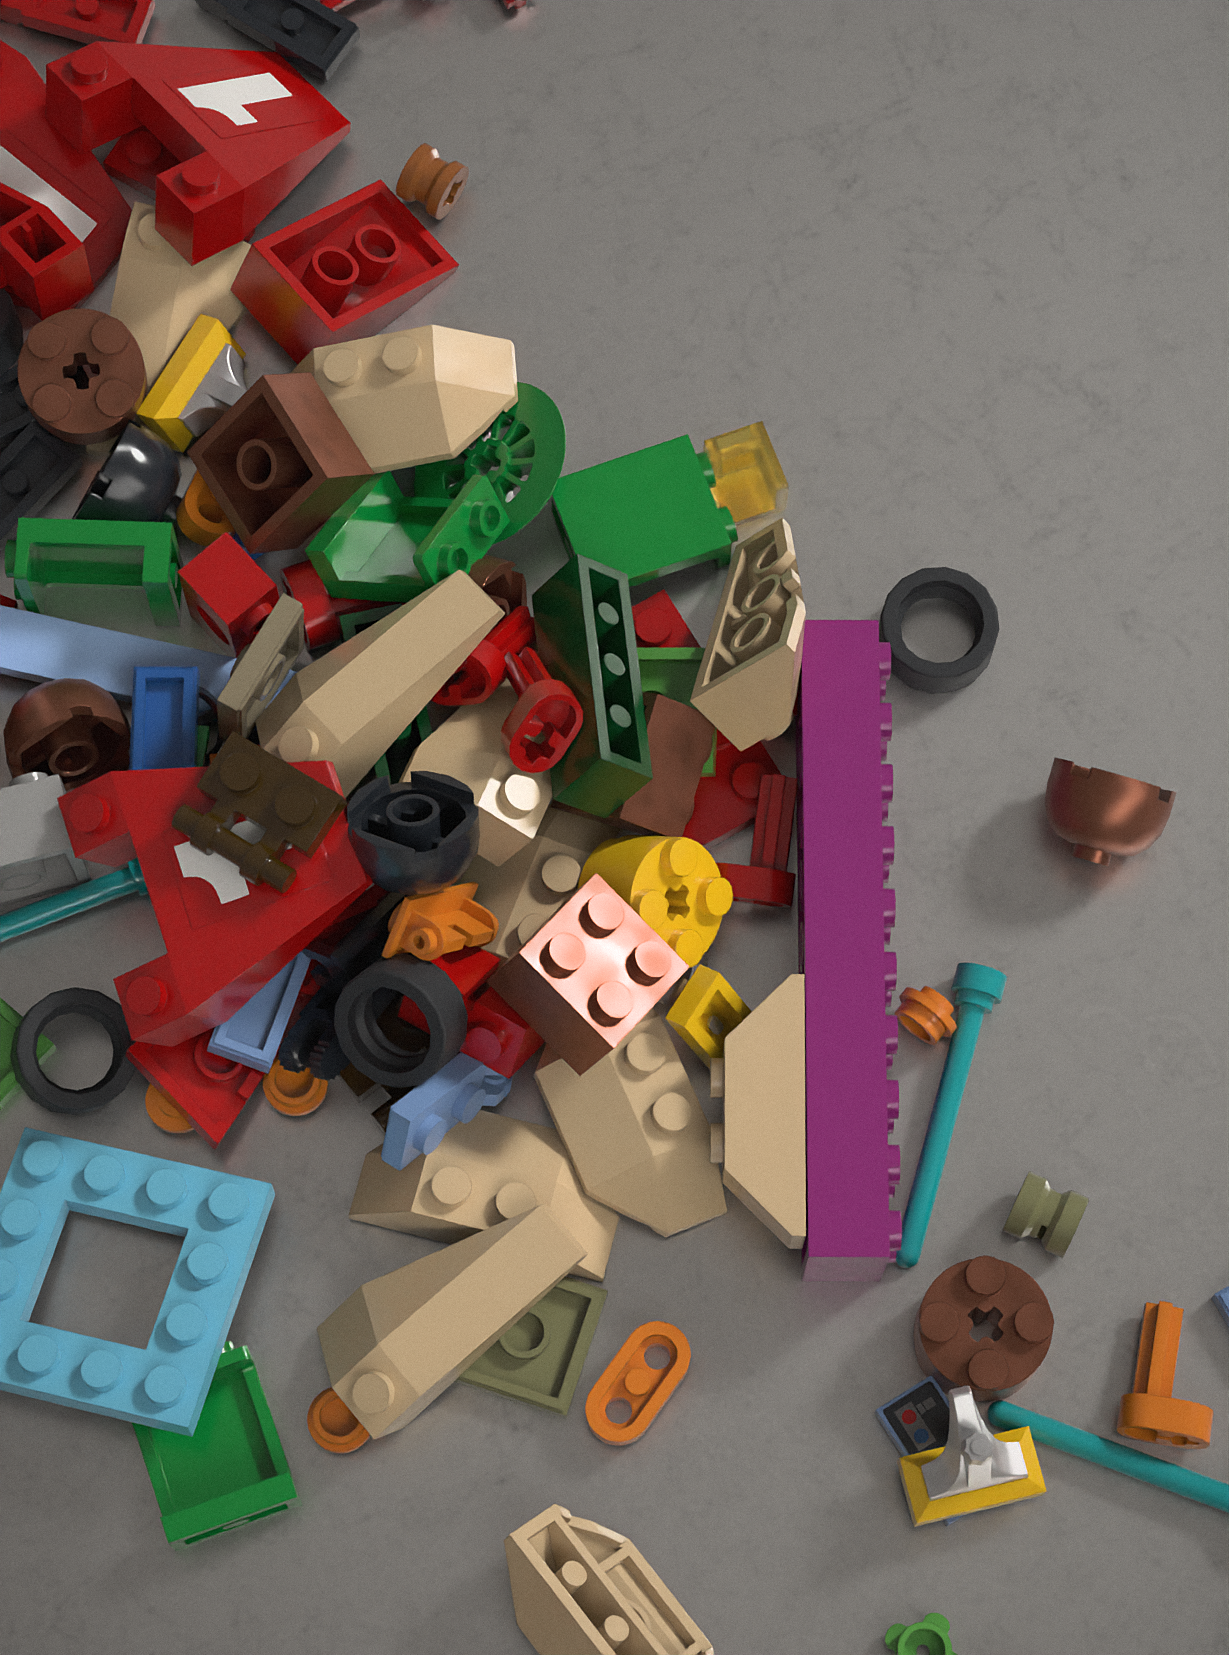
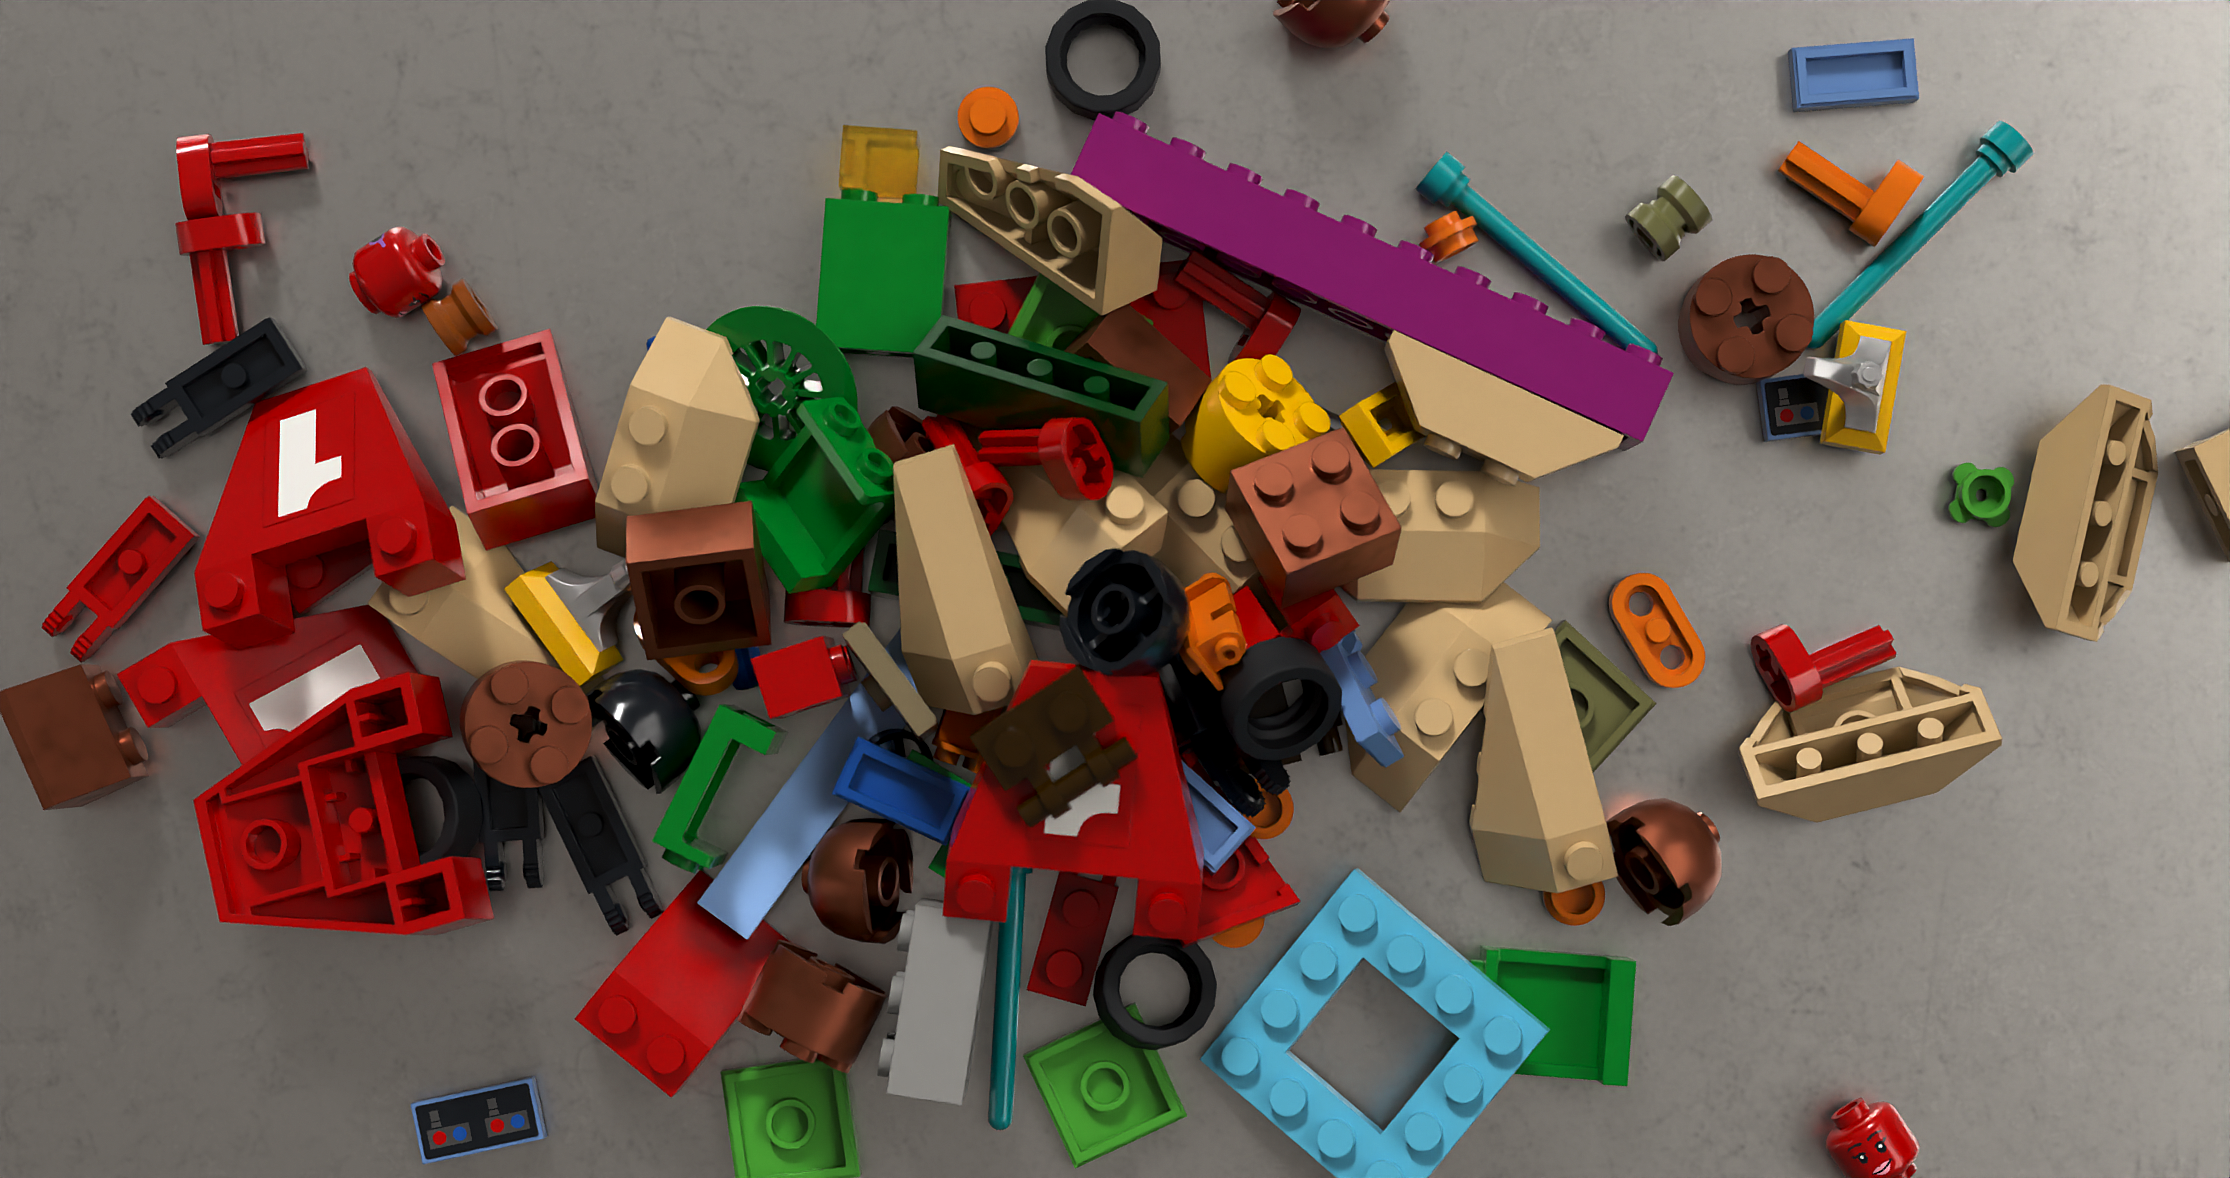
camera: 60 degrees left, 15 degrees up
none -> red head [349,226,445,318]
none -> orange plate [957,87,1019,149]
none -> red hinge [1026,871,1119,1007]
none -> copper cylinder [1606,798,1722,926]
none -> red piece [1751,624,1897,713]

